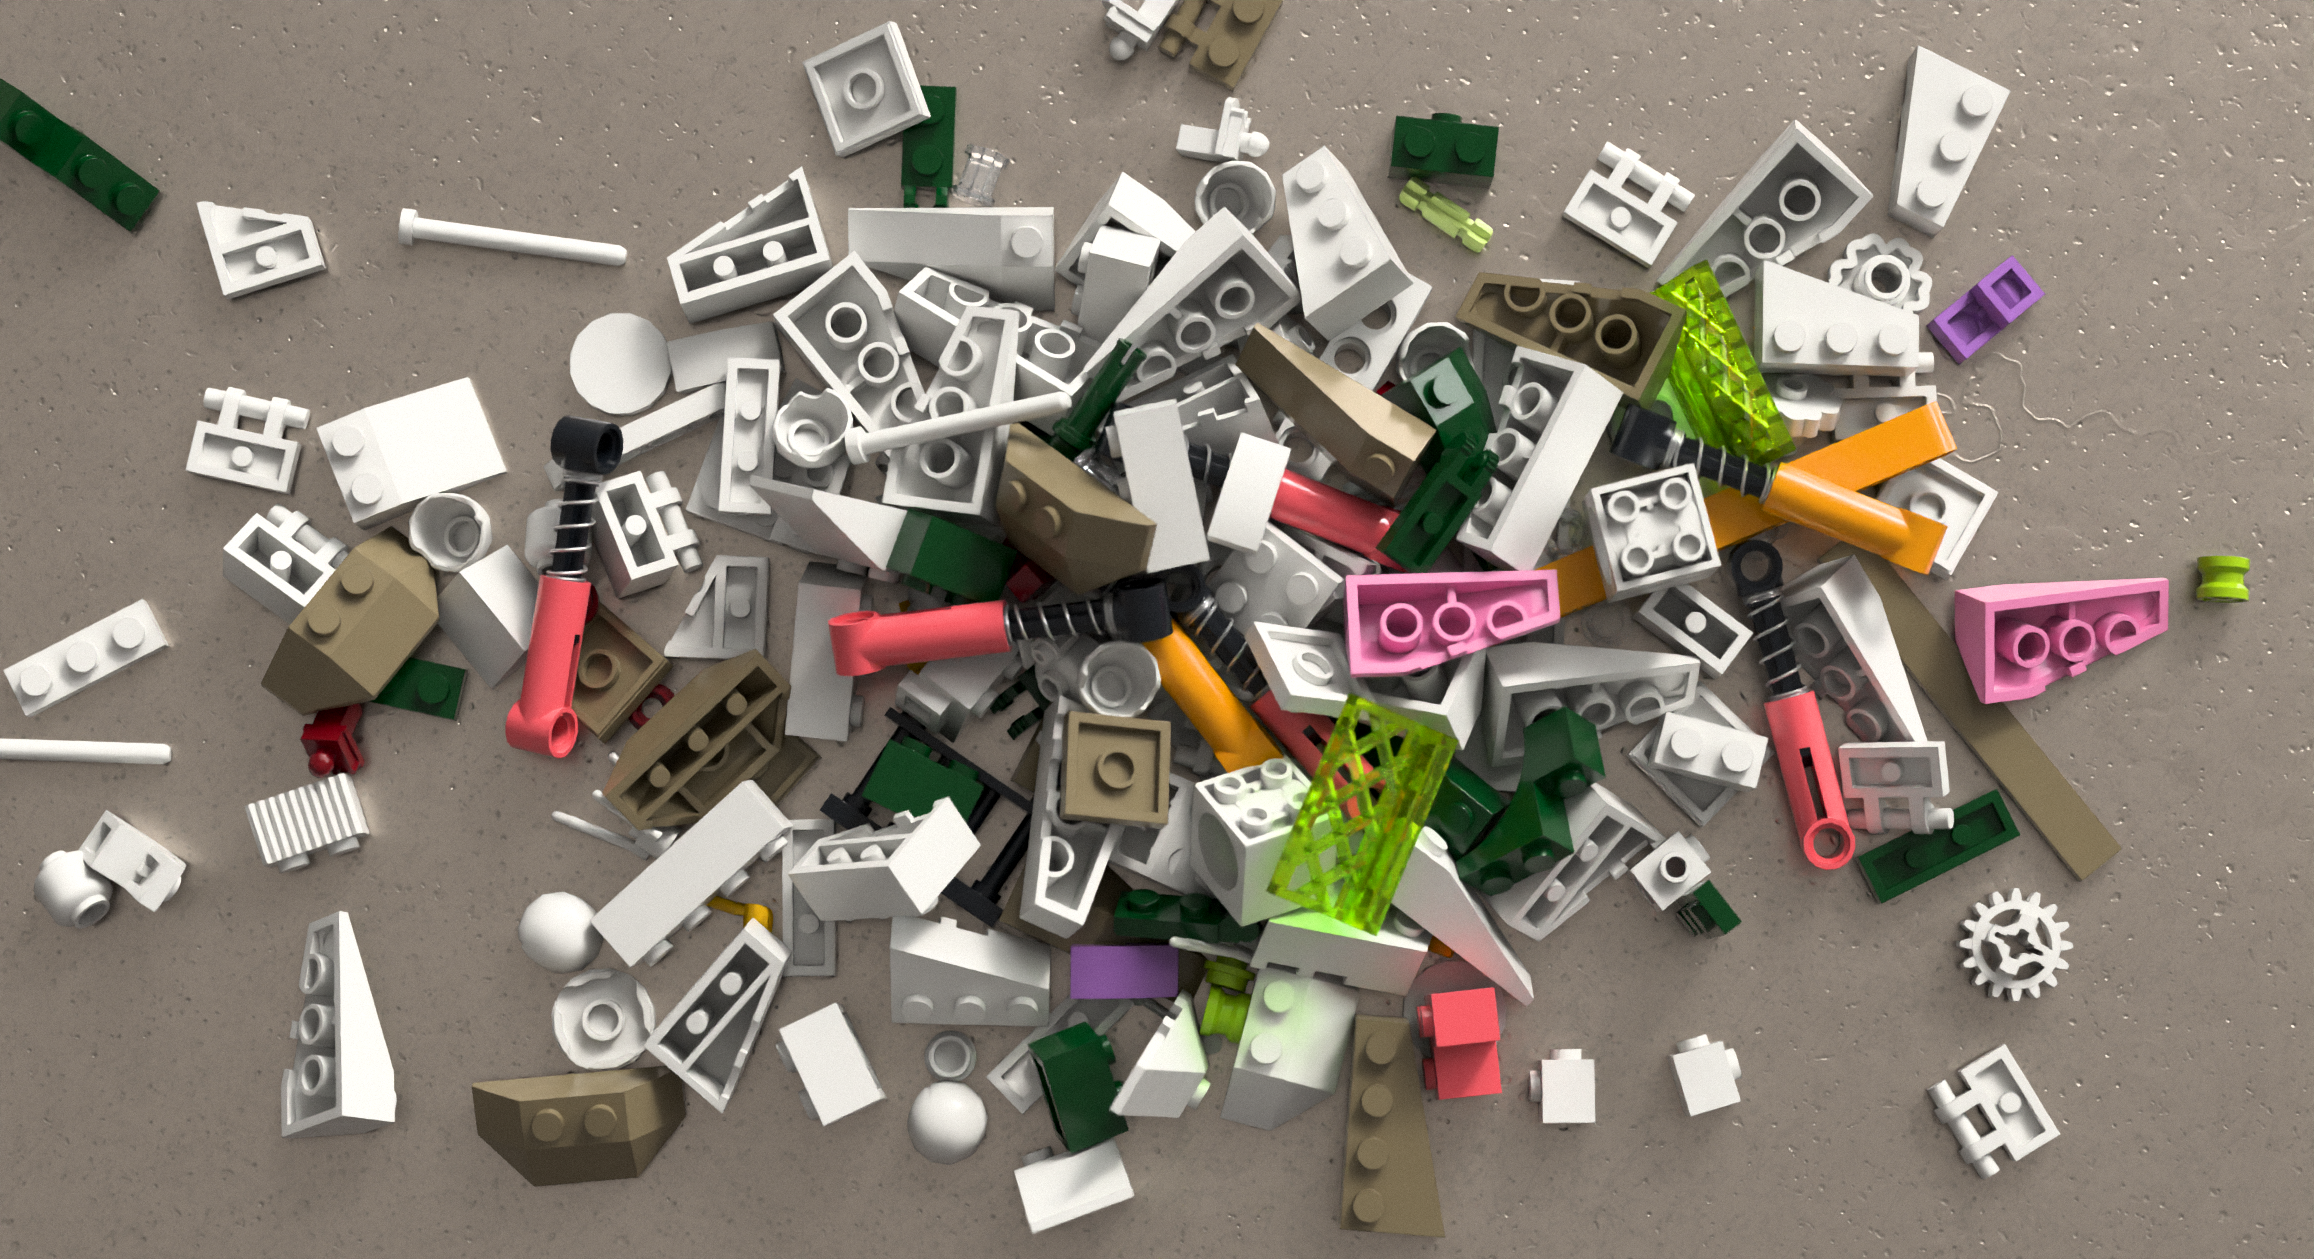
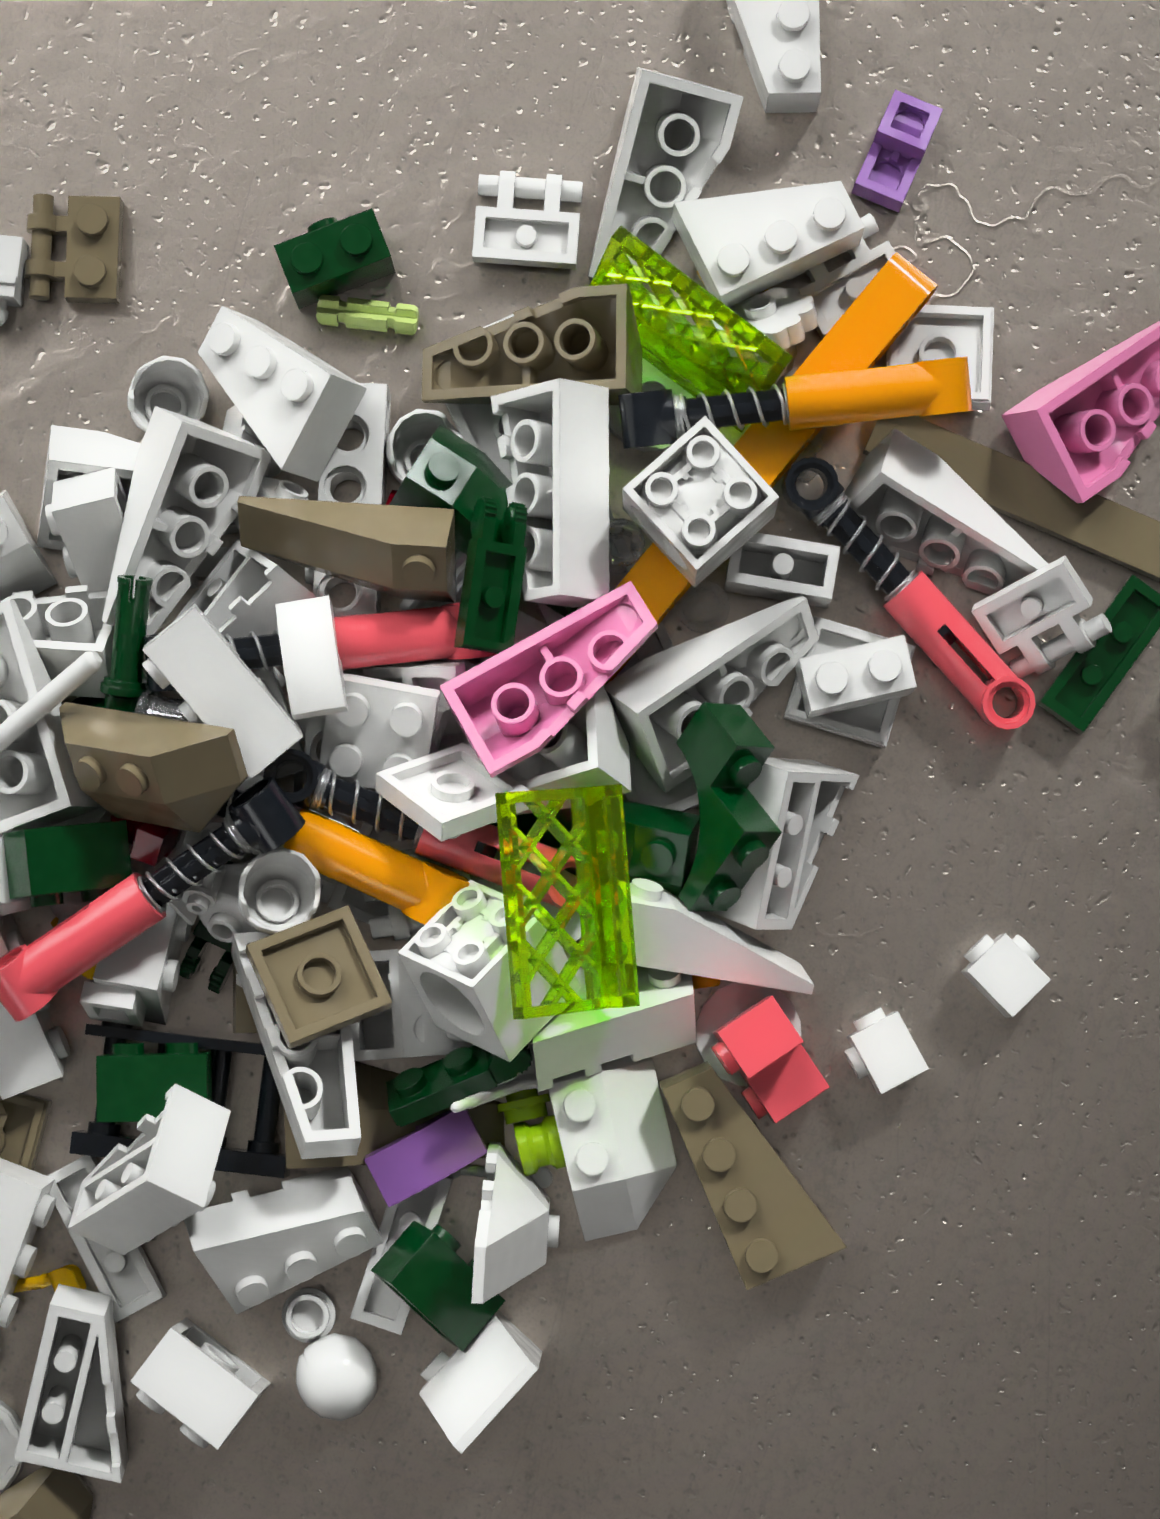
camera: 20 degrees left, 0 degrees up
white piece [1176,97,1269,164] -> none
white brick [1626,831,1711,913] -> none
dark green plate [1676,880,1742,939] -> none
white plant [1827,233,1932,314] -> none

